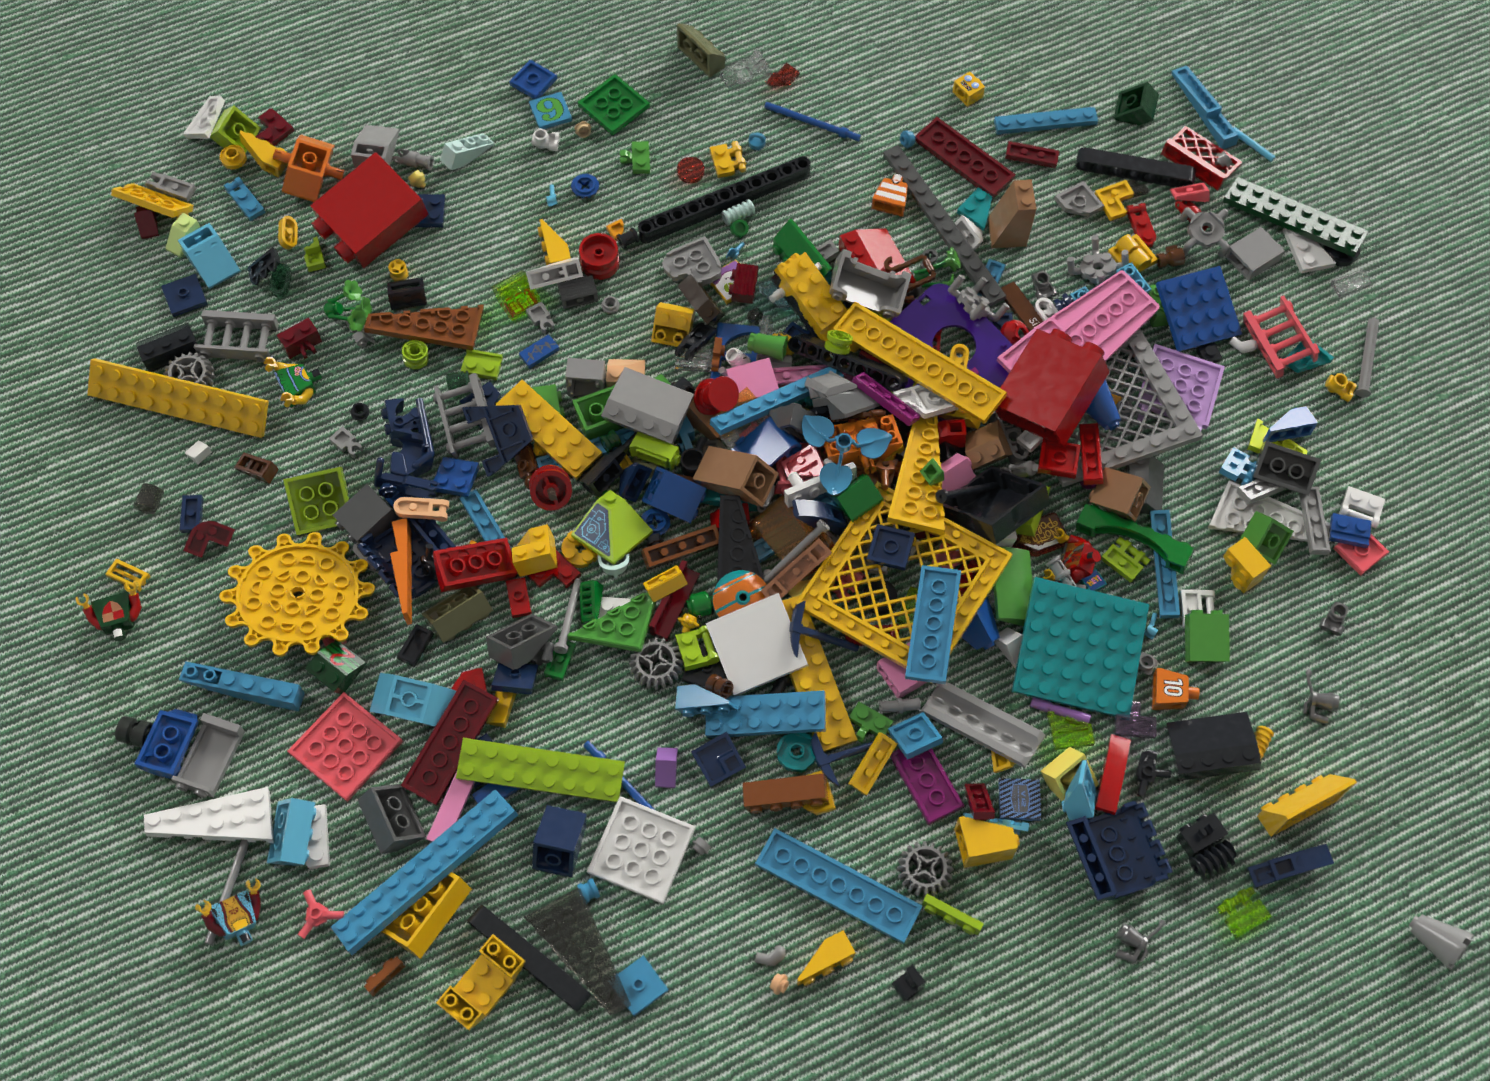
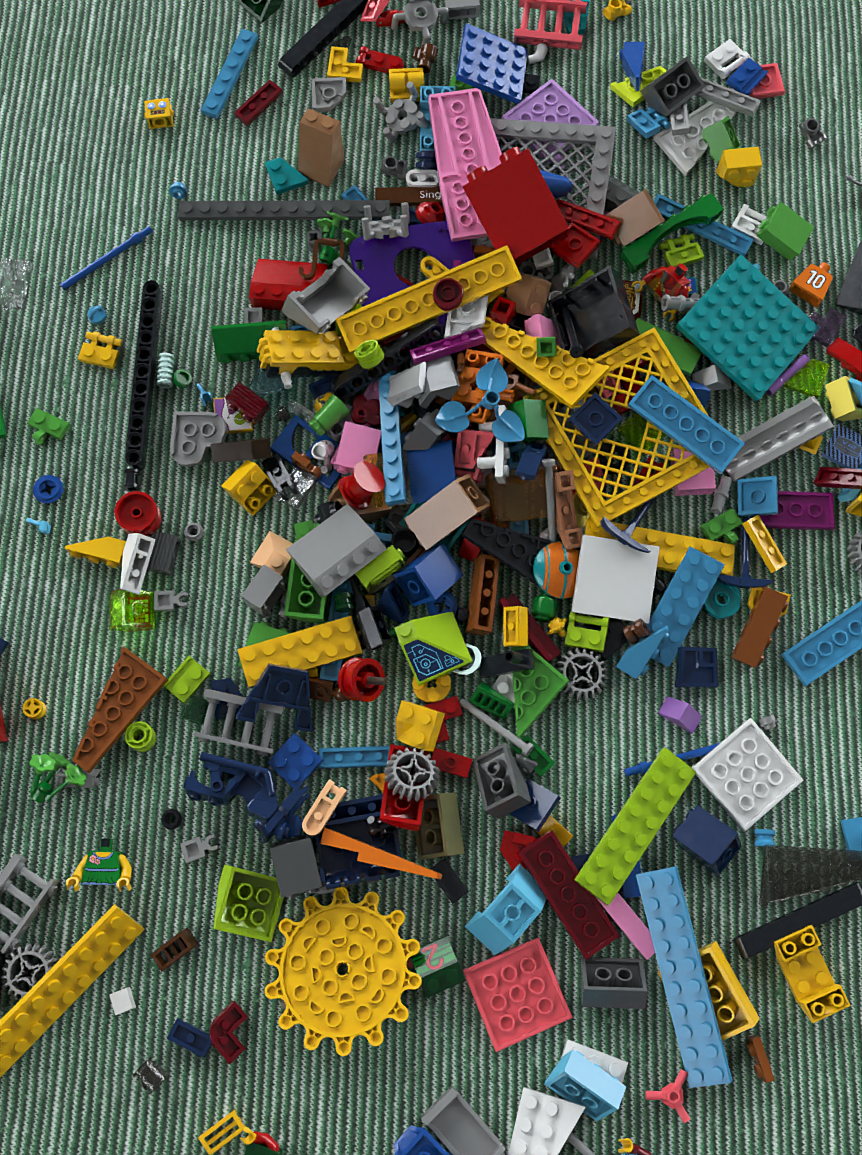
camera: 60 degrees left, 10 degrees up
dark azure slope [179,662,305,712] -> none
dark red brick [277,317,322,359] -> none
black tile [387,277,427,310] -> none
blue tile [519,334,560,369] -> none
light orange tile [606,219,624,241] -> none
clear red piece [677,157,705,184] -> none
clear red slope [766,62,800,86] -> none
orange torso [871,174,908,217] -> none
dark red plate [915,117,1016,199] -> none
white slope [955,215,983,250] -> none
none -> dark red plate [351,395,381,426]
none -> light grey gear [384,747,440,802]
none -> dark red piece [433,278,464,311]
none -> black piece [479,649,534,678]

